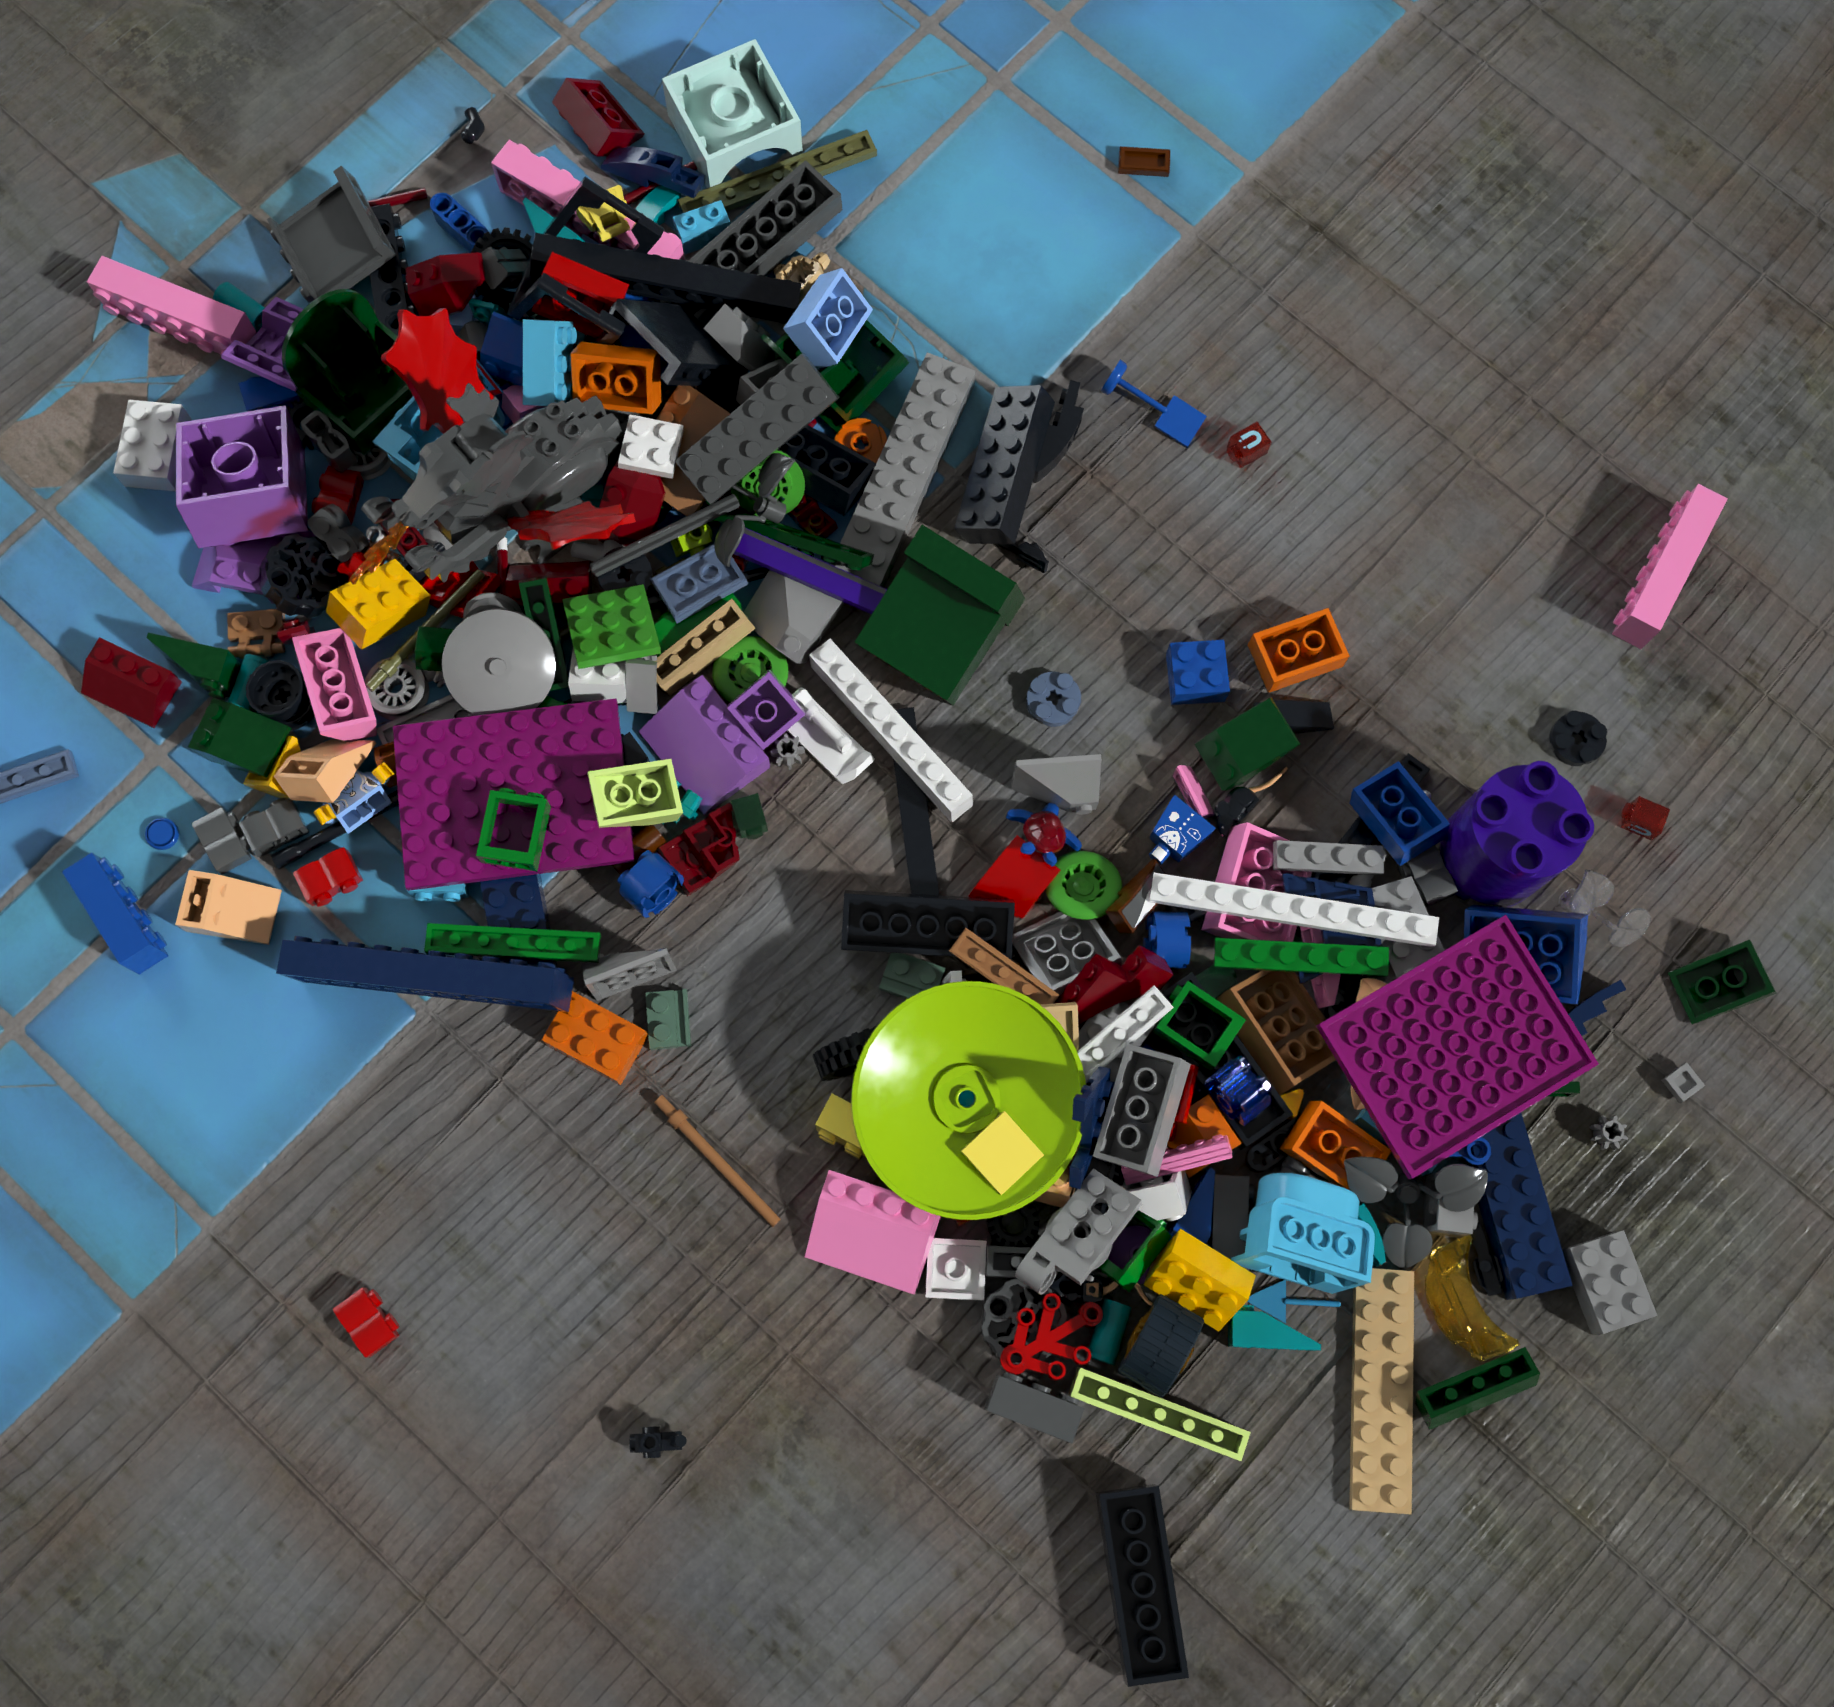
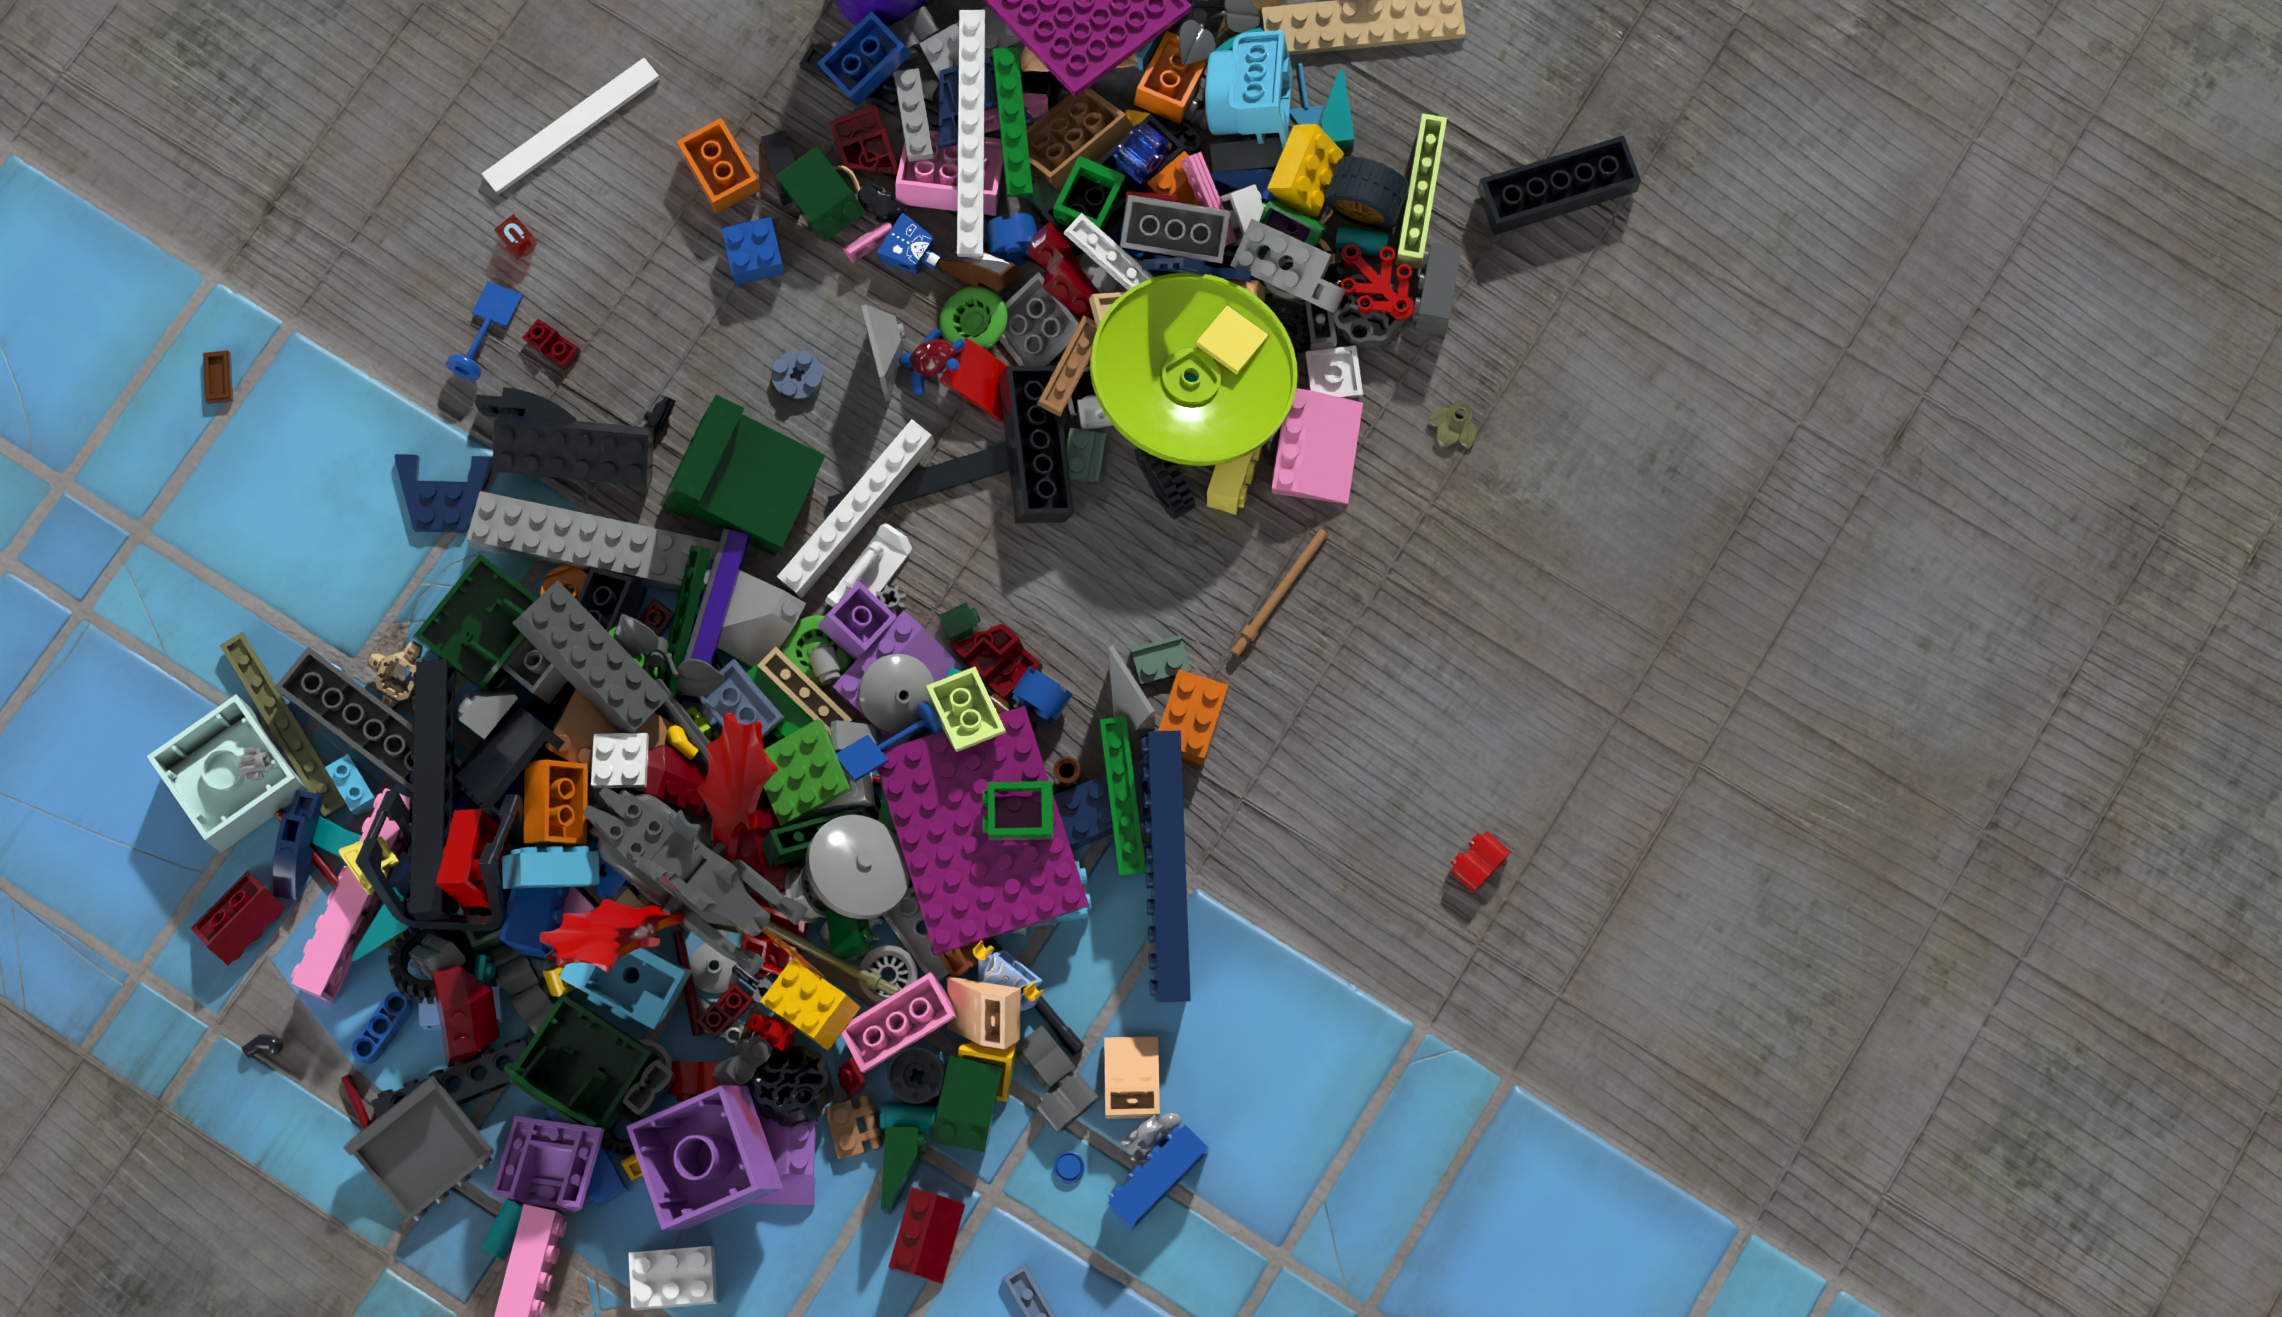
camera: 95 degrees left, 0 degrees up
red brick [293,847,363,907] -> none
black piece [629,1426,687,1458] -> none
light blue brick [783,268,873,369] -> none
none -> light grey gear [237,747,270,781]
none -> dark blue wing [394,454,493,533]
none -> white tile [482,58,660,195]
none -> dark red slope [522,319,581,371]
none -> yellow arm [666,725,699,760]
none -> light grey brick [809,644,841,685]
none -> dark red slope [829,105,899,175]
none -> blue piece [836,700,943,782]
none -> light grey dish [858,654,934,733]
none -> reddish brown pin [1053,757,1081,792]
none -> light grey animal [1120,1113,1181,1162]
none -> olive plate [1428,401,1477,449]

